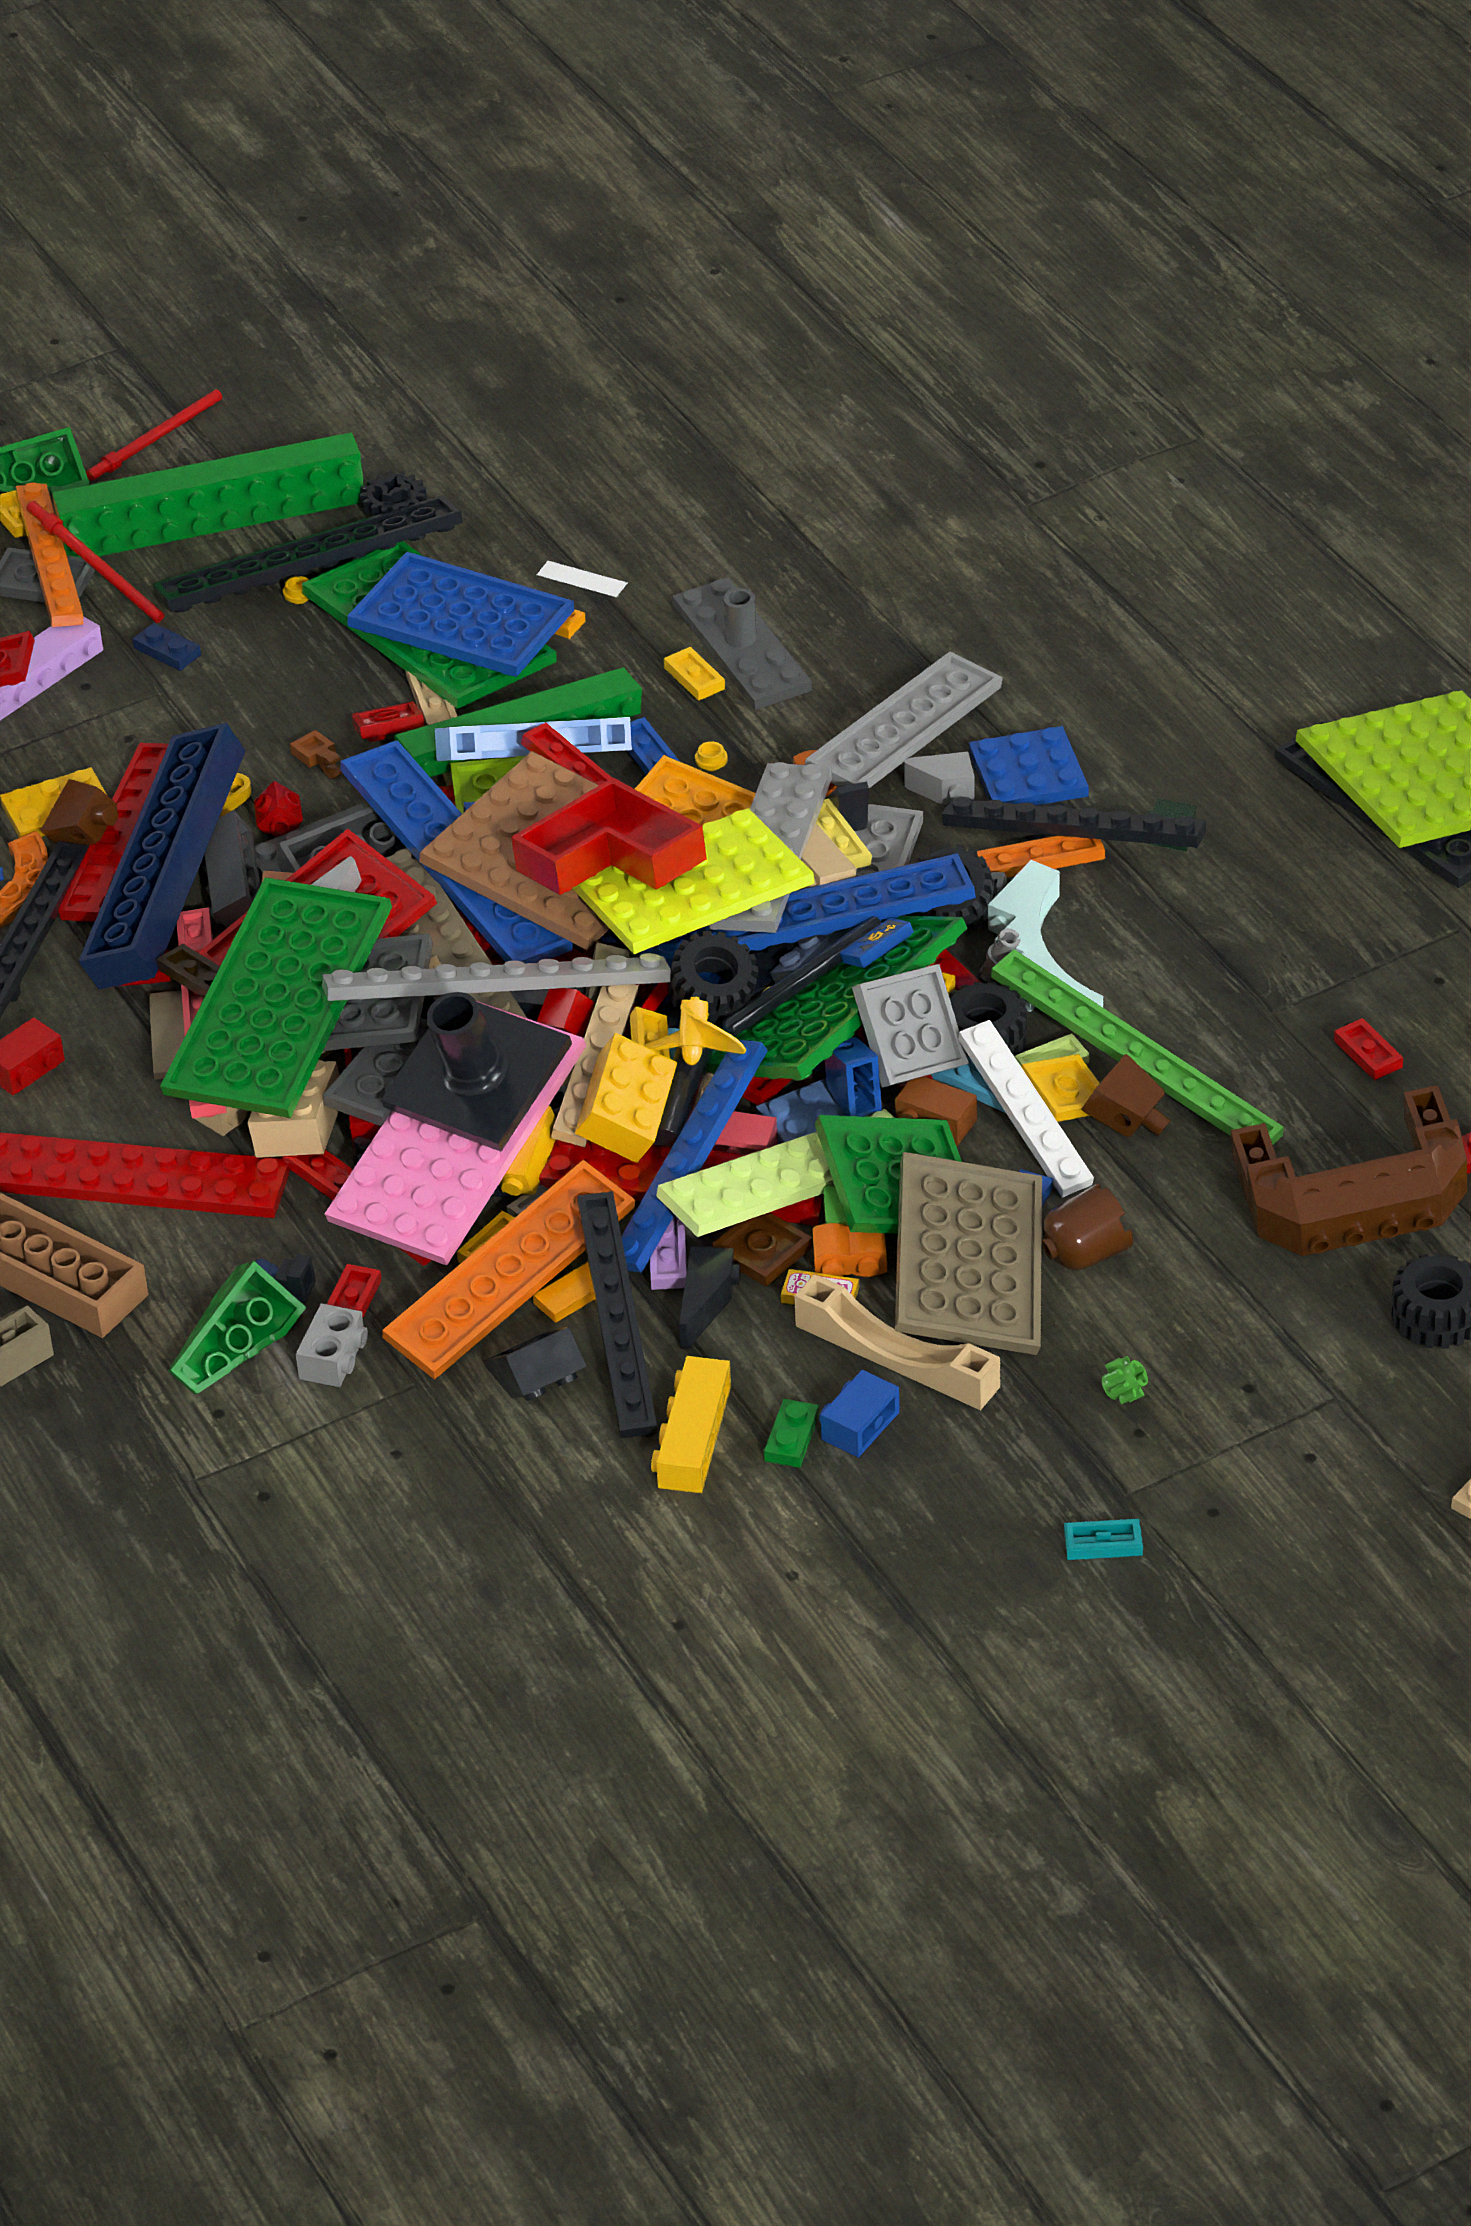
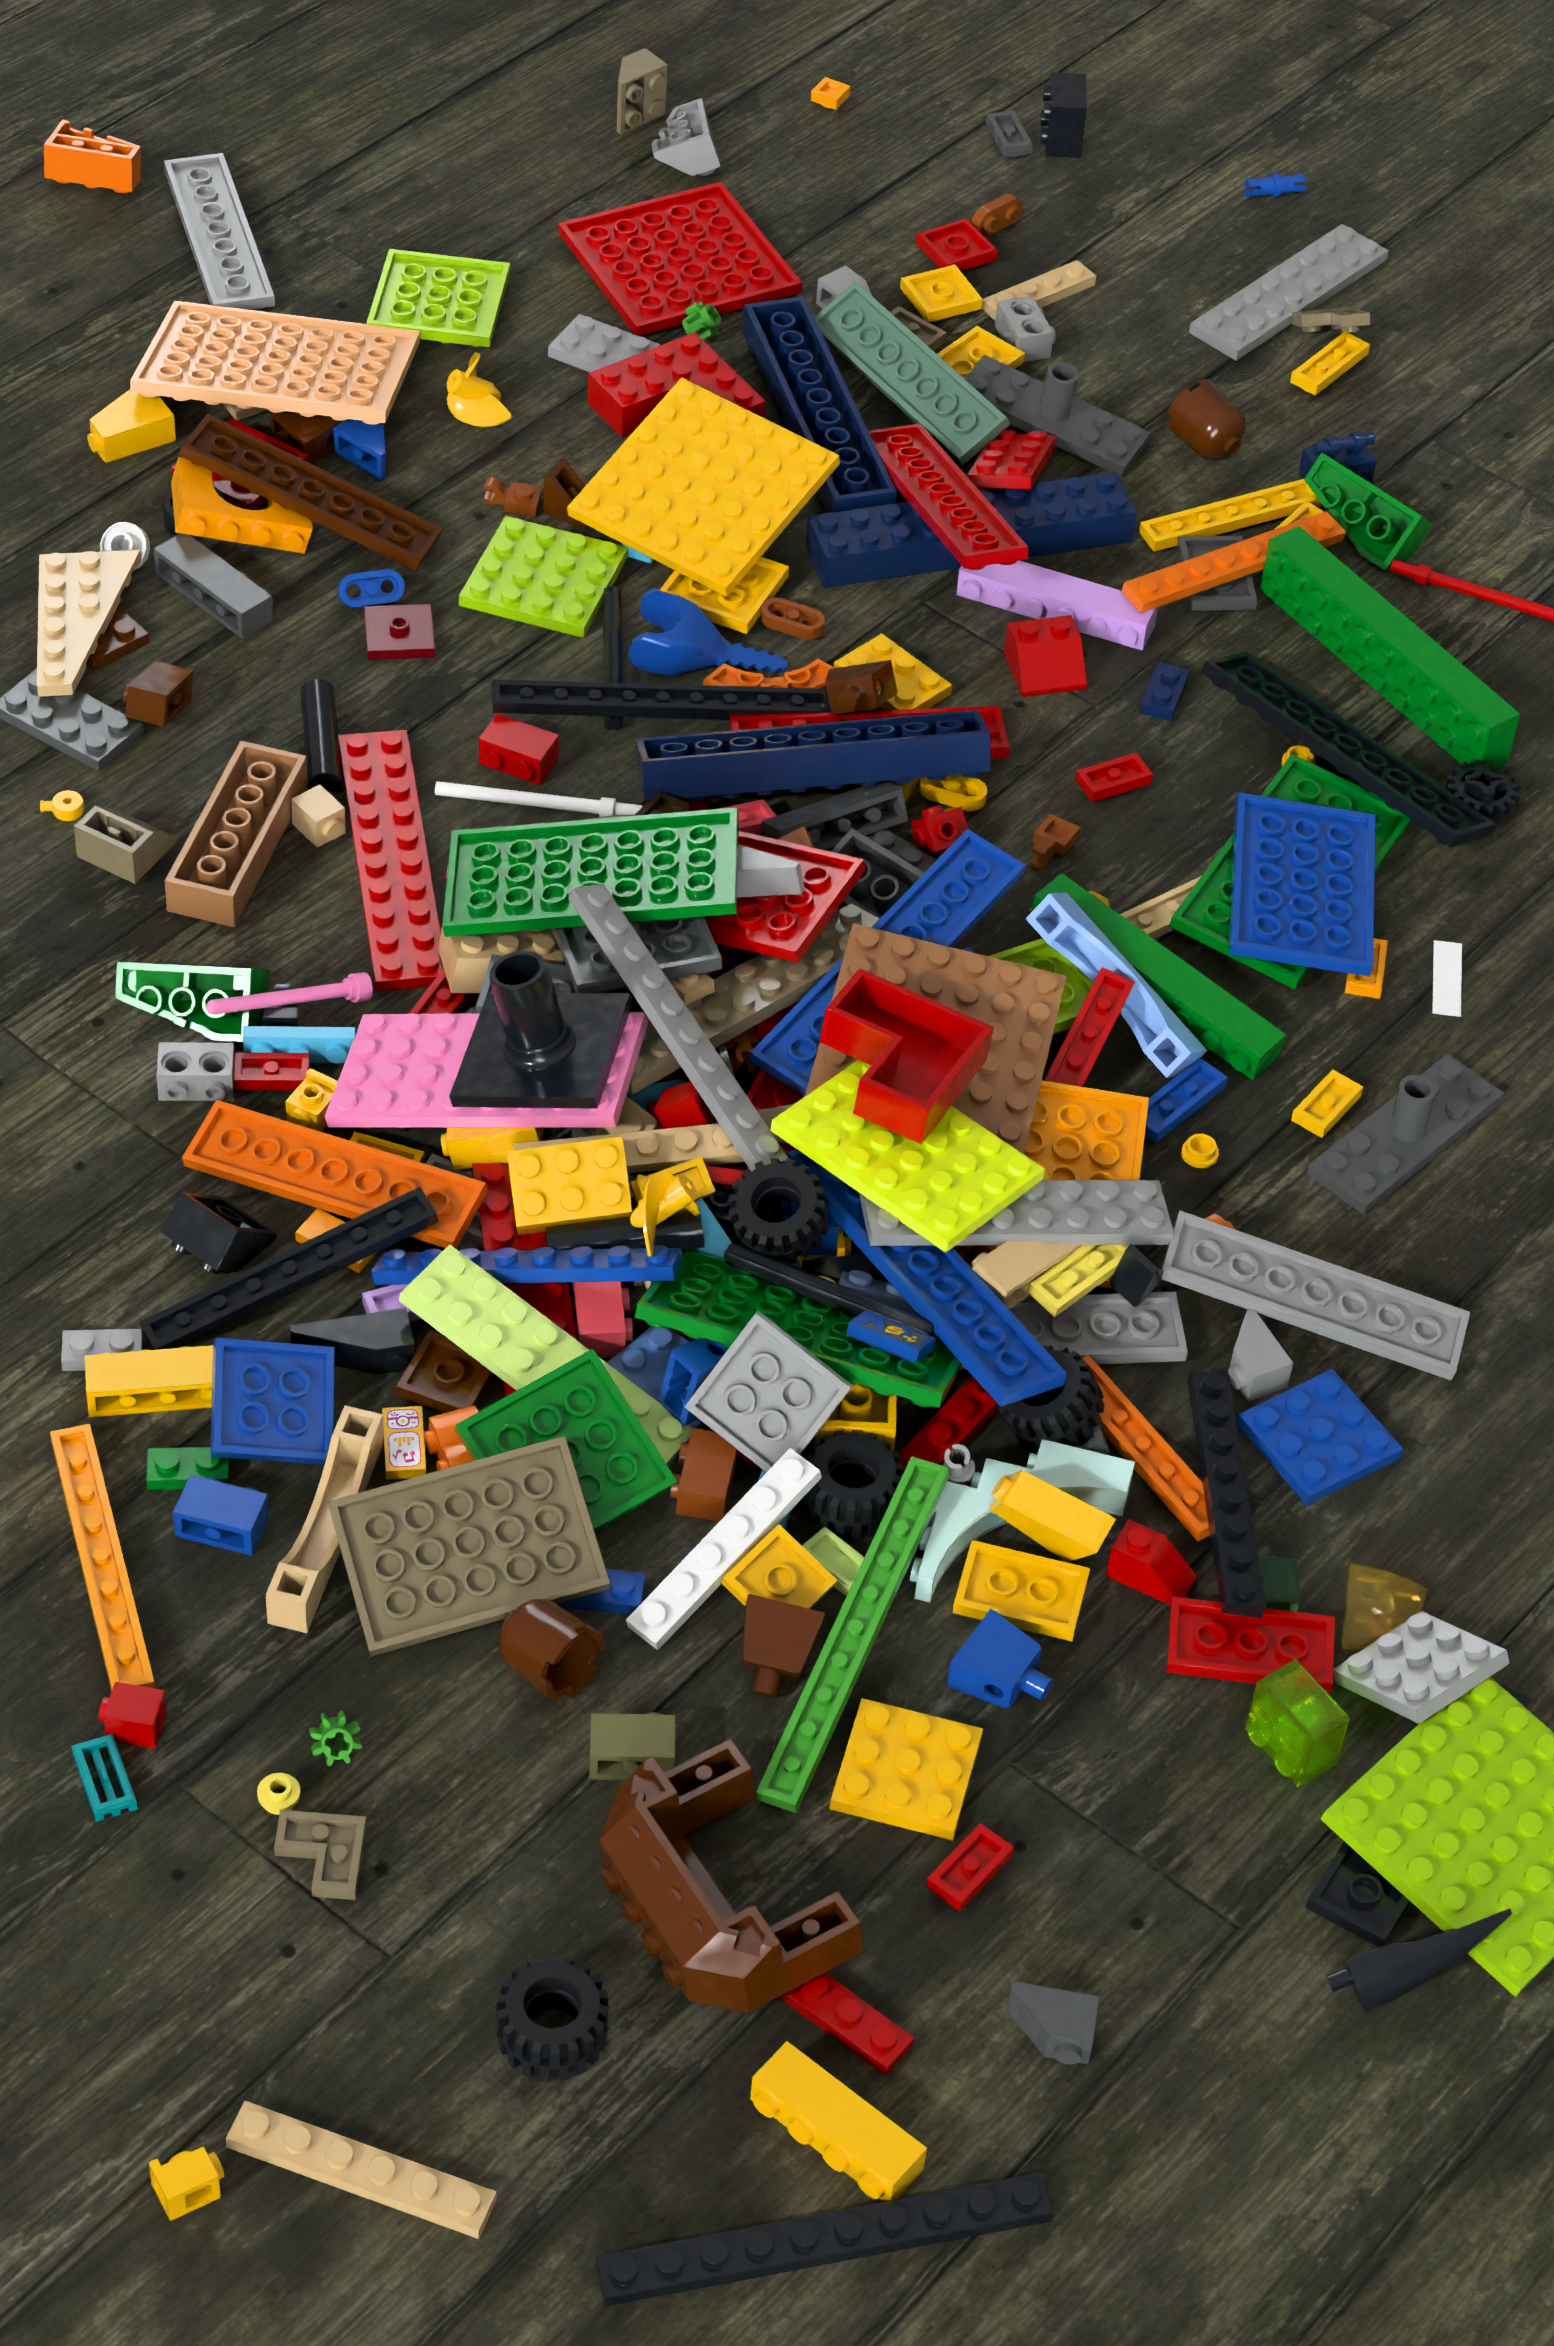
camera: 65 degrees right, 5 degrees up
red bar [26,501,165,623] -> none
red plate [351,701,425,742] -> none
none -> light orange plate [50,1424,155,1691]
none -> light grey plate [61,1329,143,1371]
none -> red brick [99,1682,167,1749]
none -> bright pink piece [206,972,373,1015]
none -> blue plate [210,1338,334,1465]
none -> medium azure plate [243,1026,355,1063]
none -> light yellow plate [257,1773,300,1815]
none -> dark tan plate [274,1810,367,1900]
none -> yellow brick [285,1068,338,1132]
none -> tan brick [291,784,346,848]
none -> white bar [435,781,643,817]
none -> olive brick [589,1711,675,1780]
none -> yellow plate [830,1698,983,1841]
none -> blue torso [947,1609,1054,1708]
none -> yellow plate [952,1540,1090,1642]
none -> yellow slope [989,1470,1116,1562]
none -> red slope [1004,615,1087,697]
none -> red plate [1075,753,1153,802]
none -> red slope [1106,1519,1197,1605]
none -> red plate [1166,1596,1335,1693]
none -> clear neon green brick [1245,1659,1350,1788]
none -> light grey plate [1333,1611,1510,1724]
none -> clear yellow brick [1342,1564,1427,1649]

